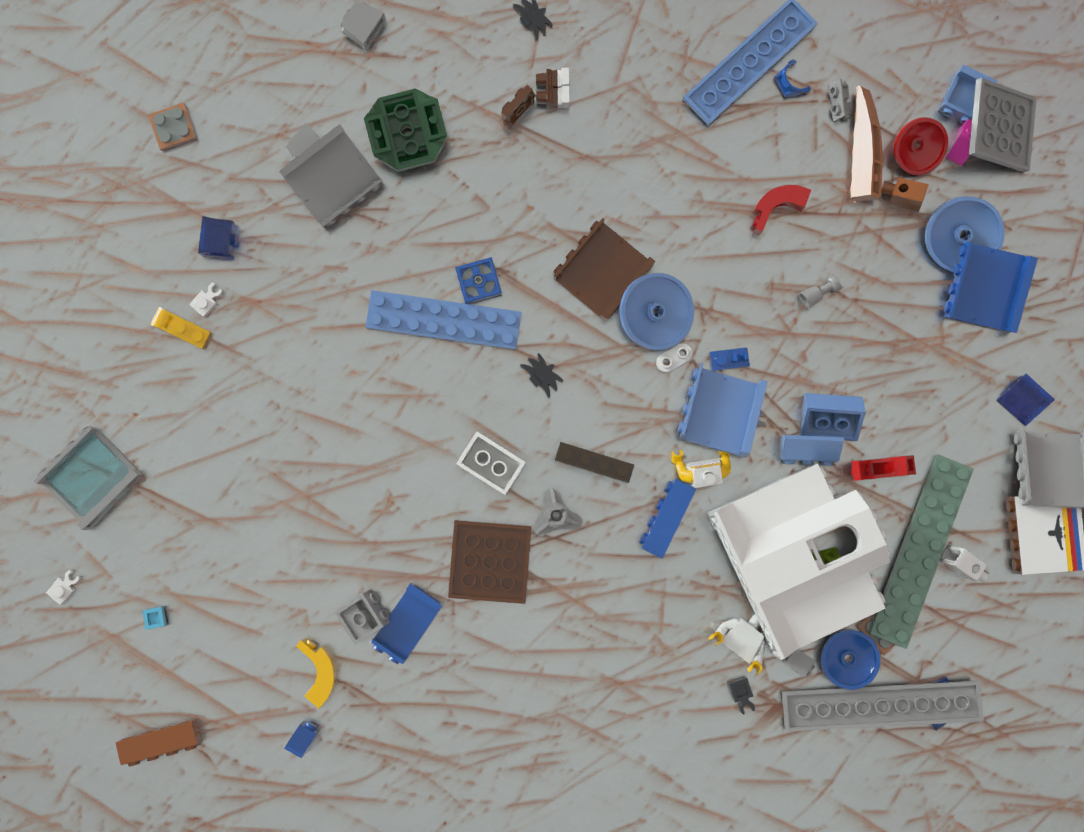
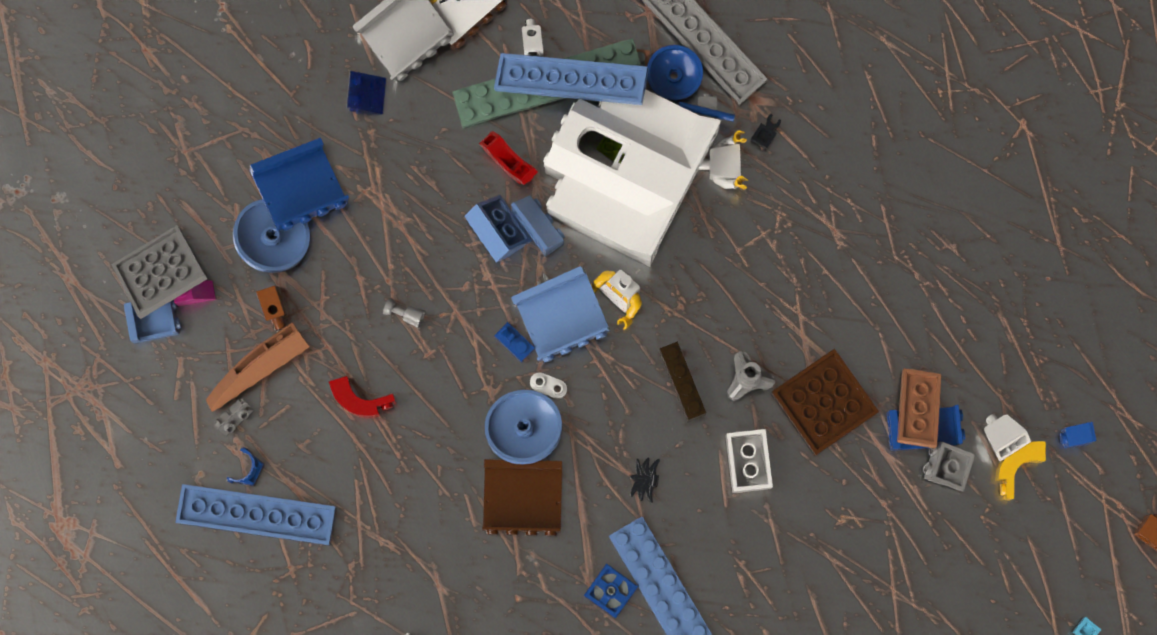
camera: 130 degrees left, 5 degrees down
blue brick [639,479,696,559] -> none
red dish [894,117,948,175] -> none
none -> medium blue plate [494,53,649,105]
none -> blue bar [679,102,735,122]
none -> nougat plate [897,368,941,448]
none -> white torso [984,414,1031,461]

